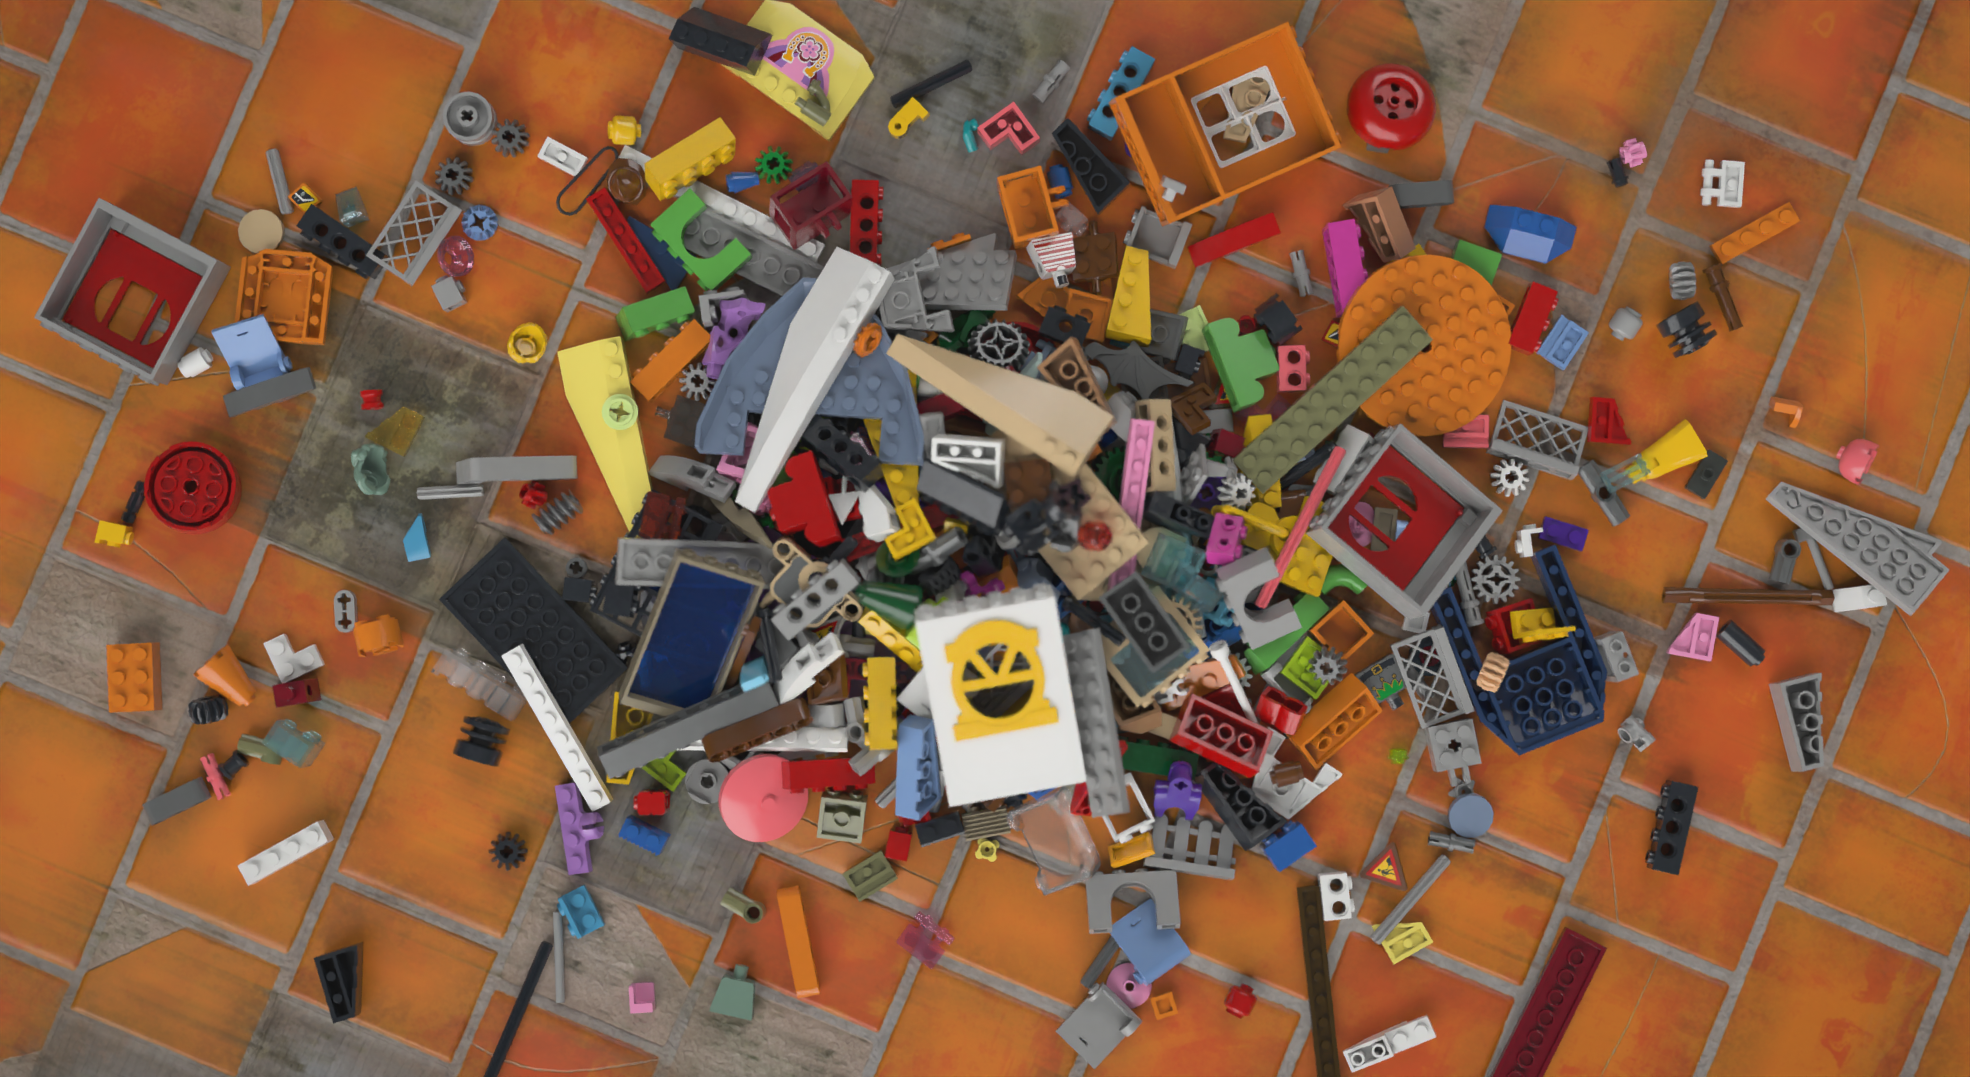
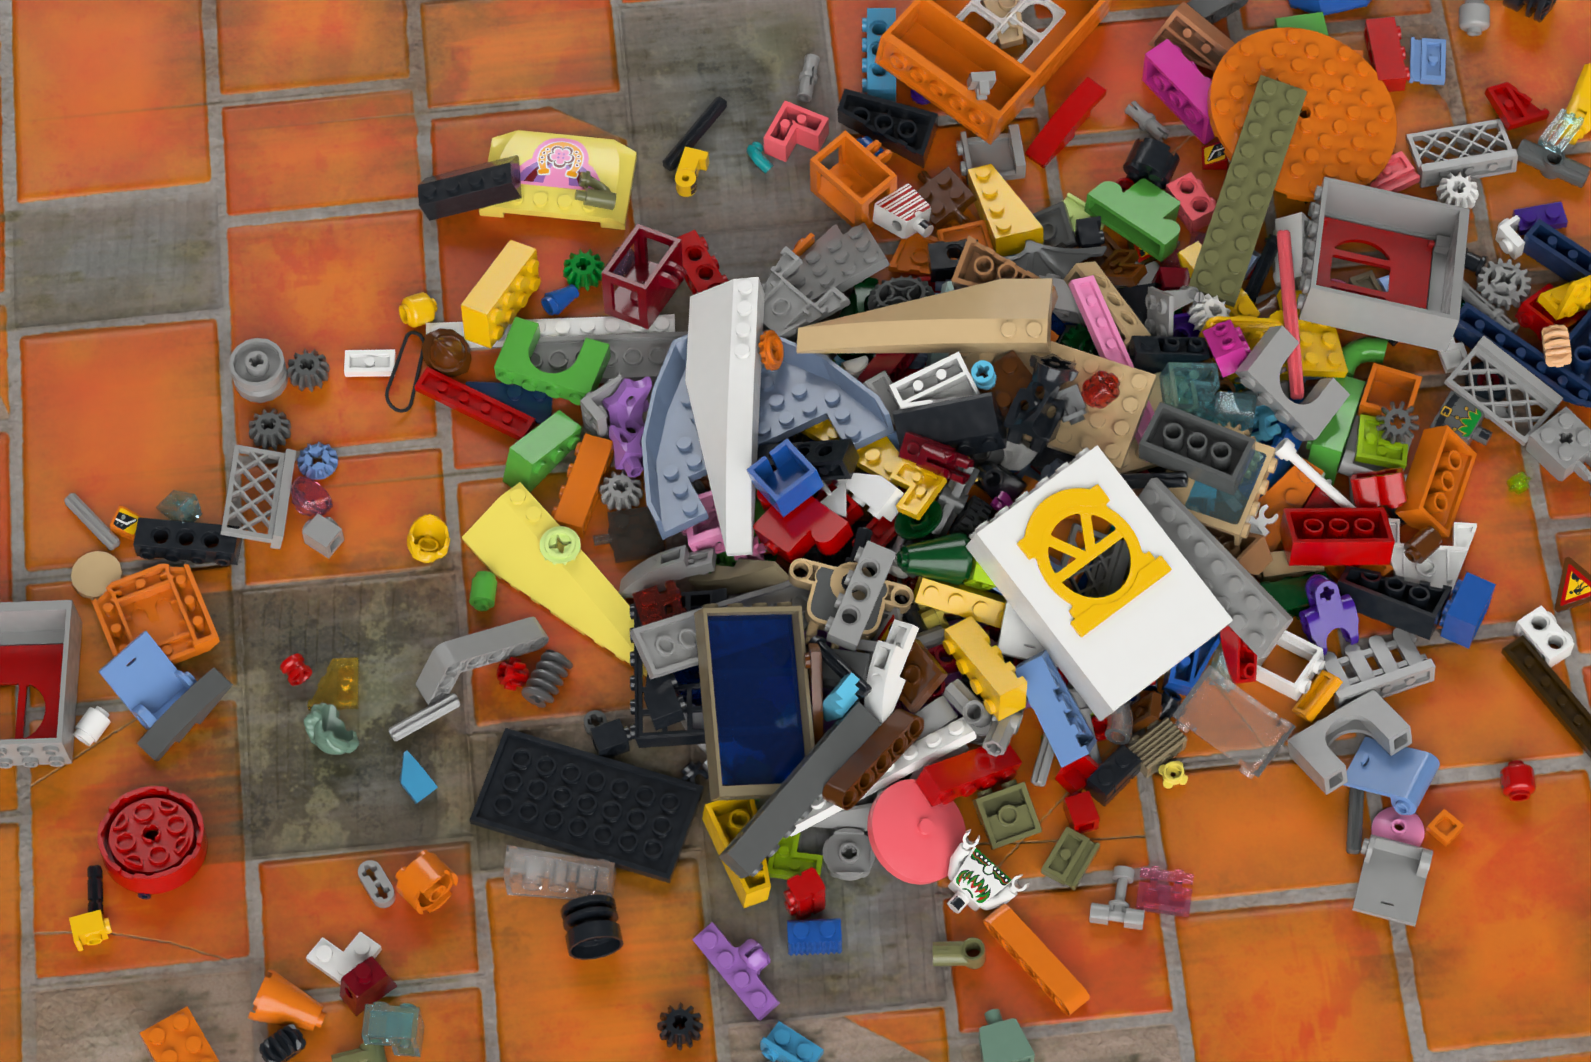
camera: 25 degrees left, 25 degrees down
white plate [502,644,614,812] -> none
clear brick [1055,202,1088,237] -> none
none -> bright green brick [469,571,498,611]
none -> blue piece [746,439,824,517]
none -> dark red plate [898,432,974,485]
none -> white torso [947,829,1030,914]
none -> medium azure bush [971,360,997,390]
none -> light grey bar [1089,866,1145,930]

